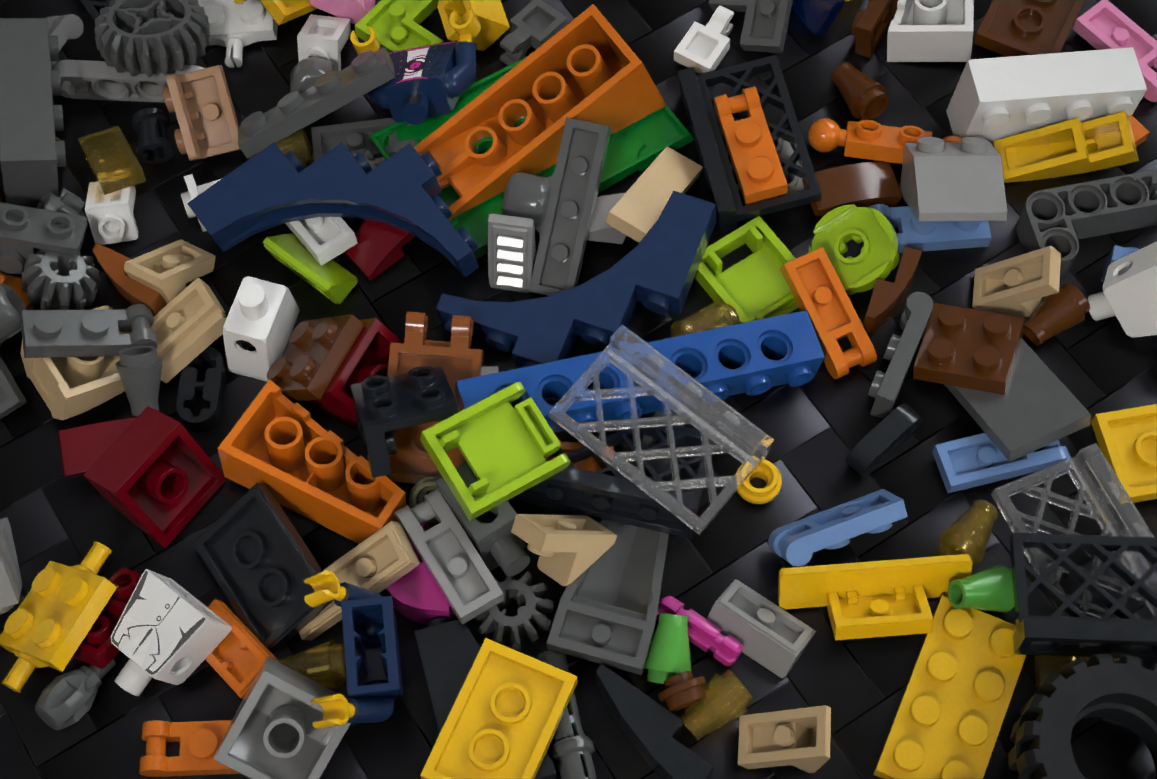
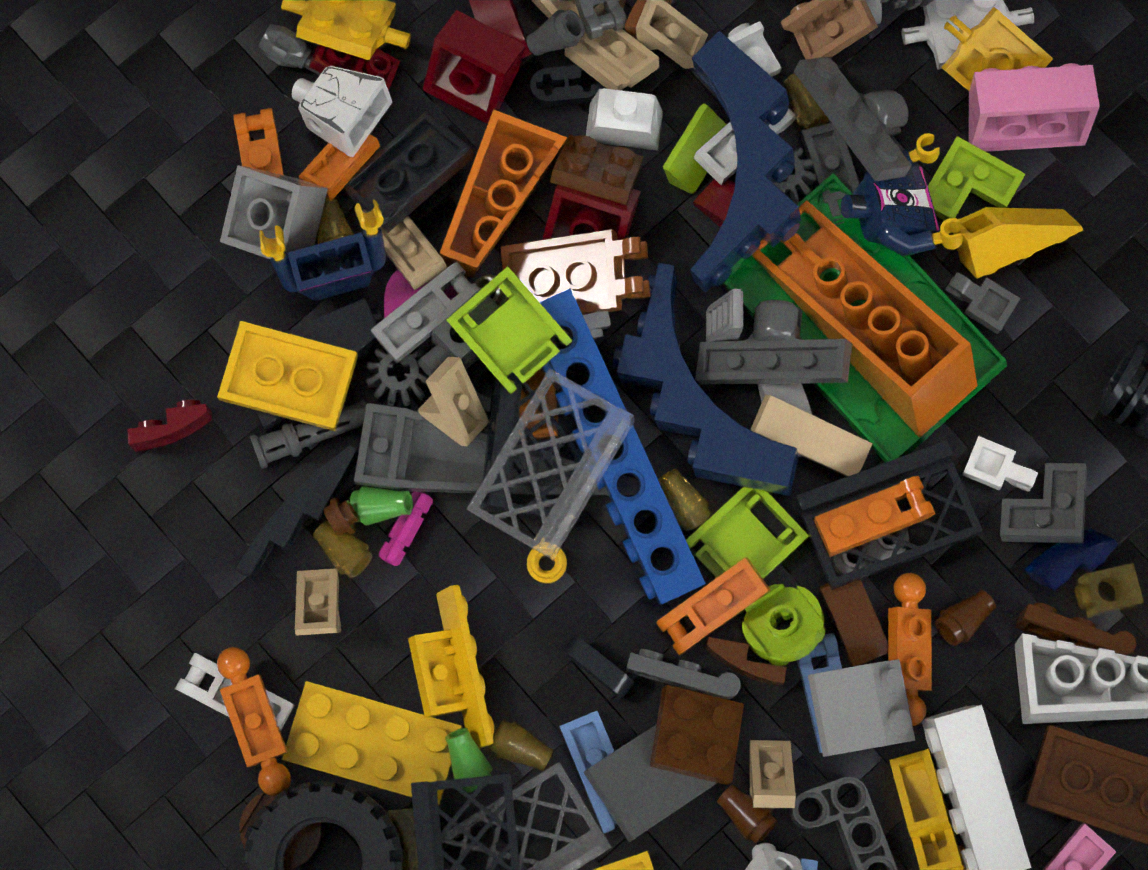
camera: 80 degrees right, 15 degrees up
white bracket [297,14,351,72] -> none
black bracket [350,366,459,478] -> none
light grey slope [707,579,816,678] -> none
medium blue plate [768,489,908,567] -> none

